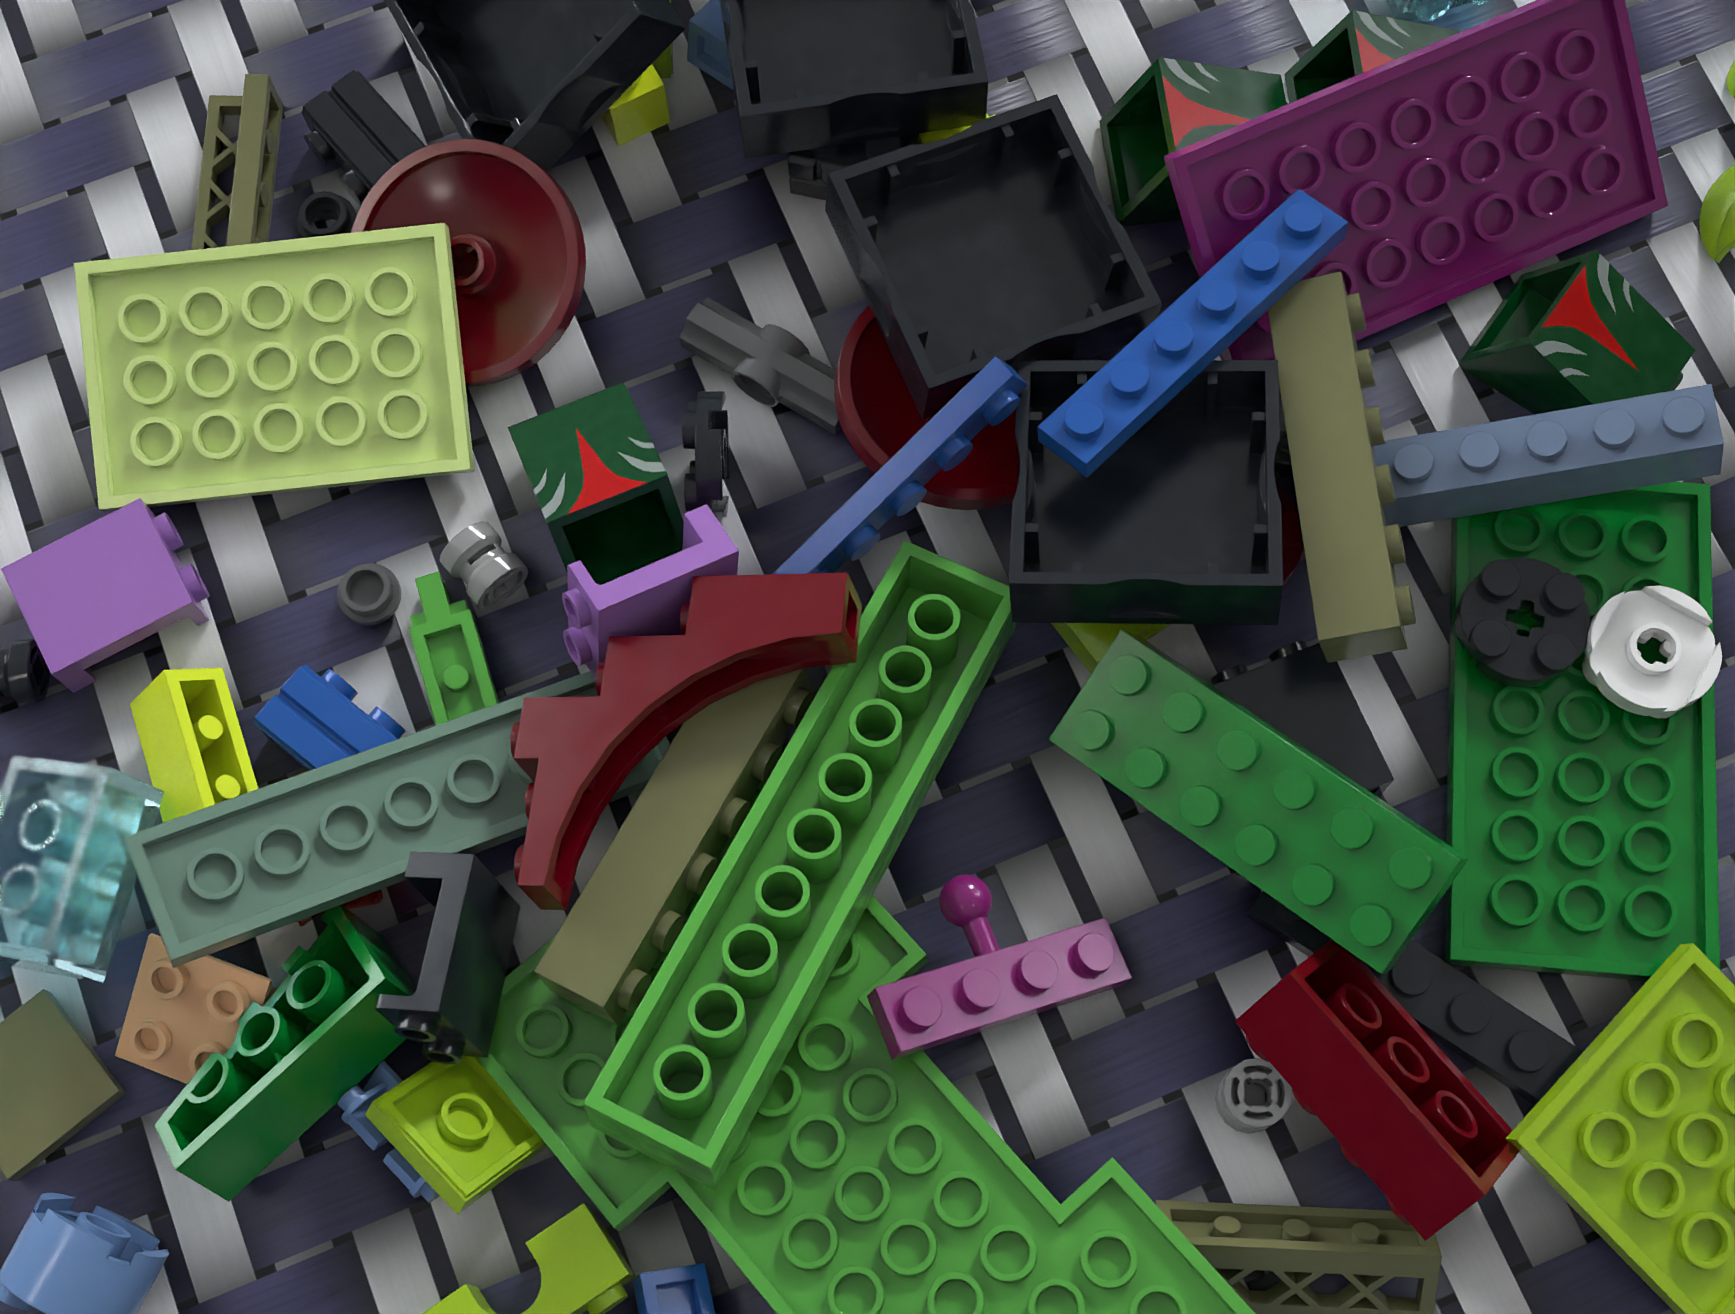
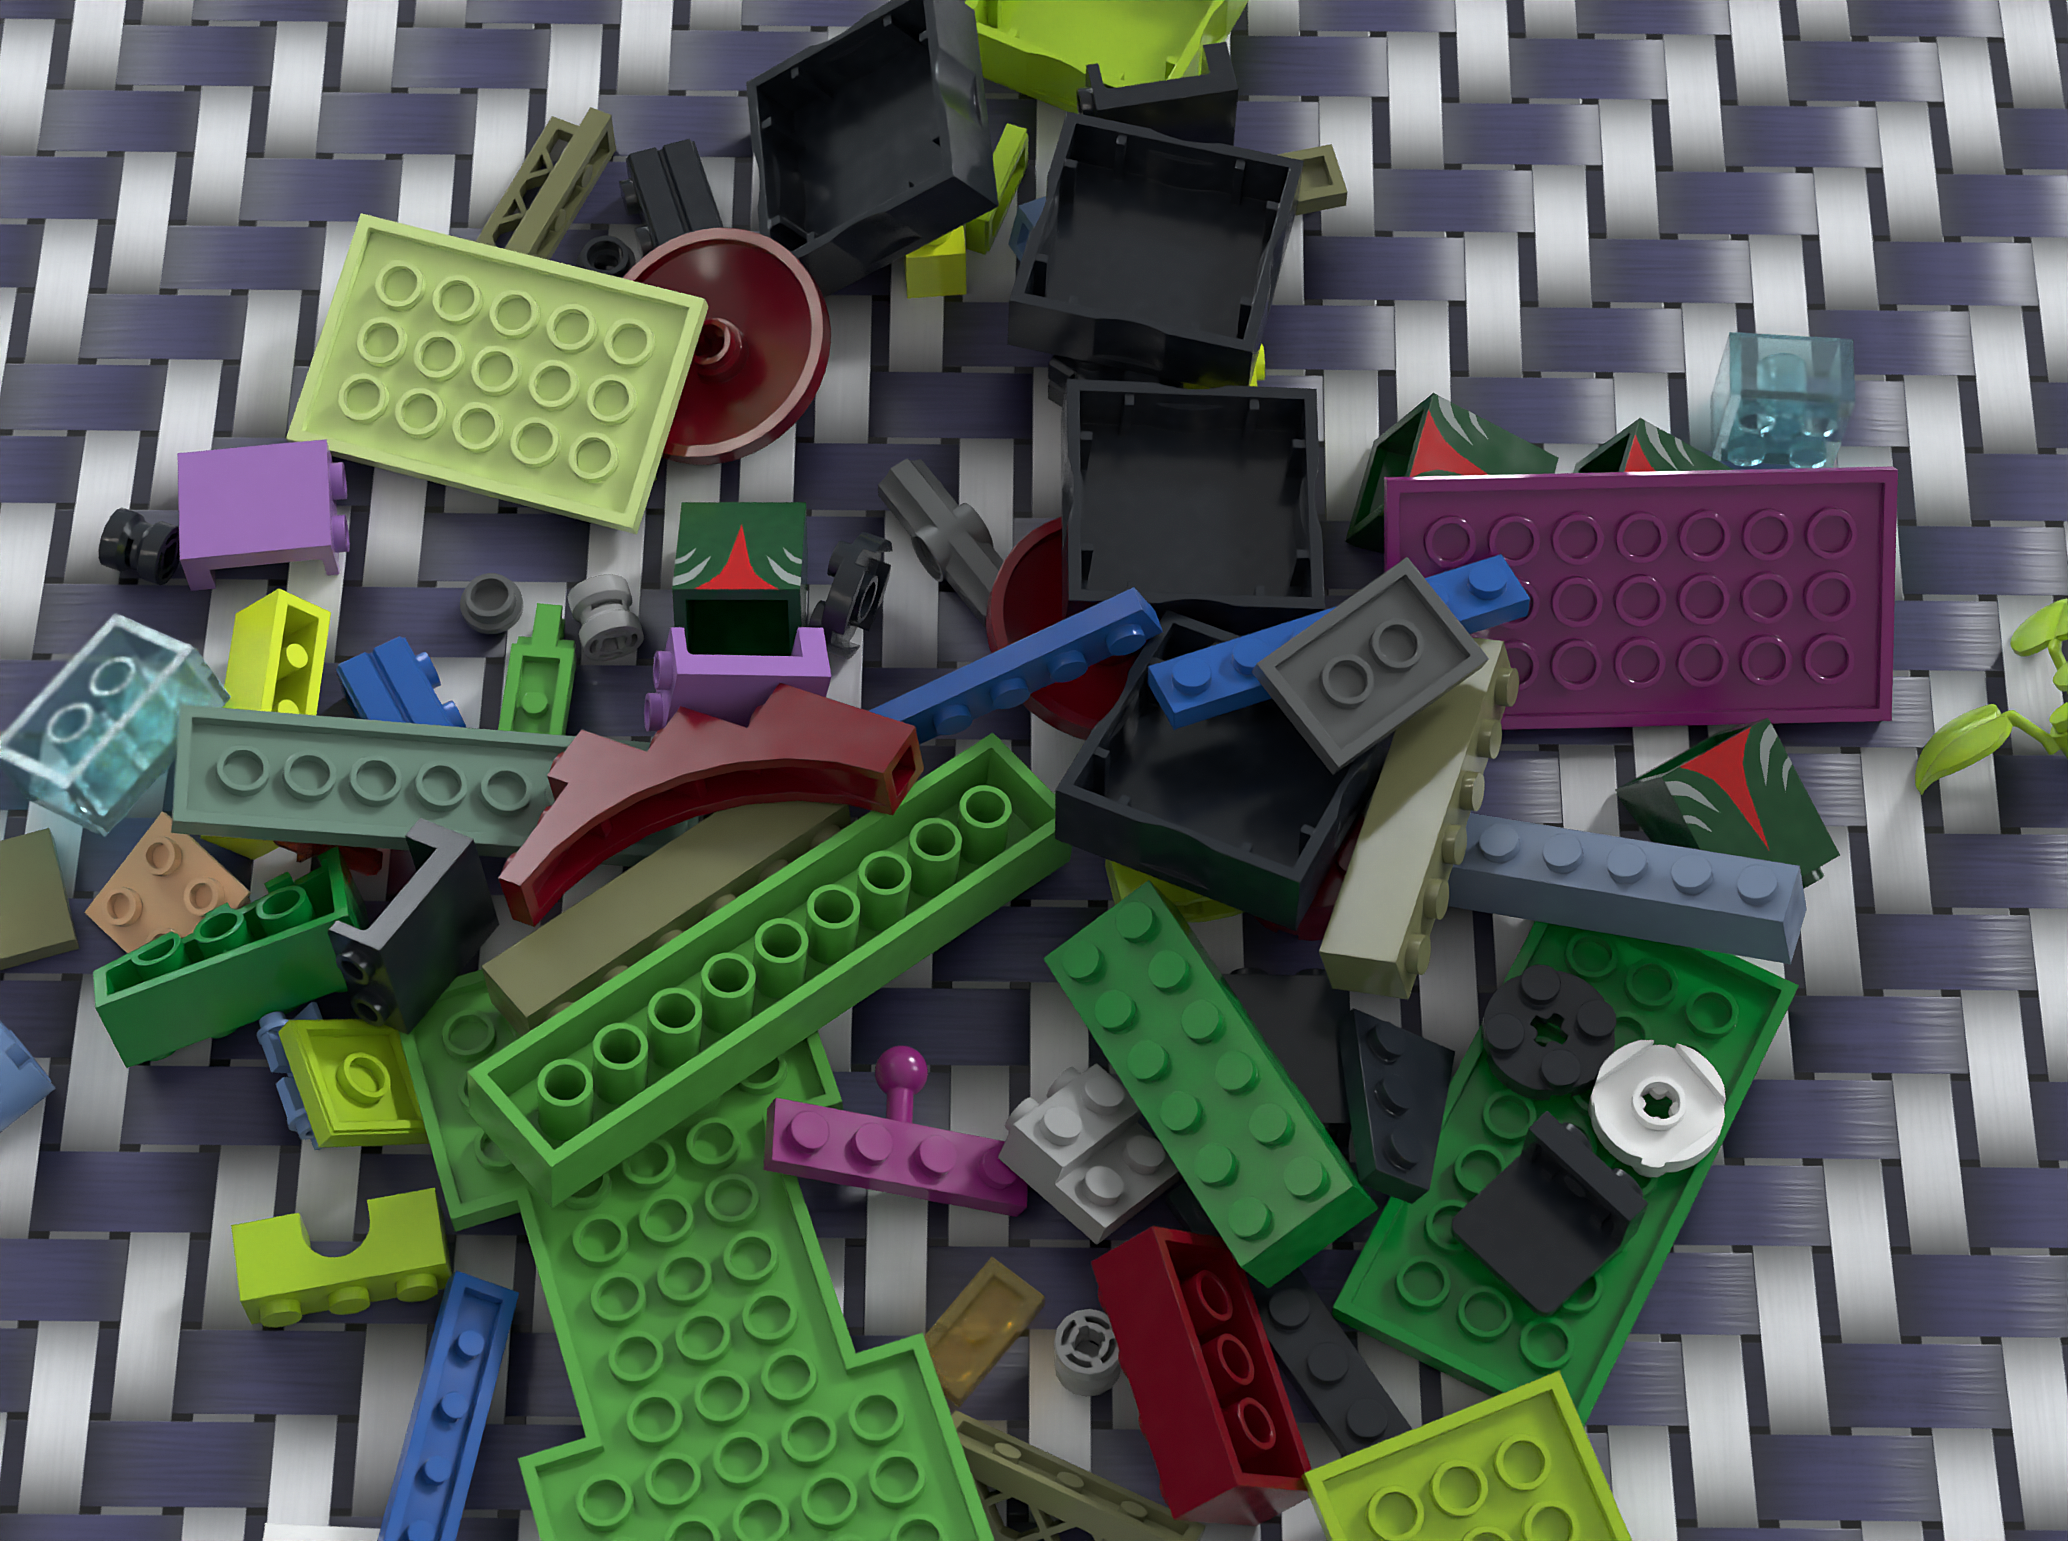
camera: 20 degrees right, 10 degrees down
none -> clear yellow plate [924,1257,1045,1408]
none -> light grey plate [998,1063,1182,1245]
none -> dark grey plate [1252,557,1489,775]
none -> black wing [1337,1008,1456,1204]
none -> black bracket [1451,1111,1648,1317]

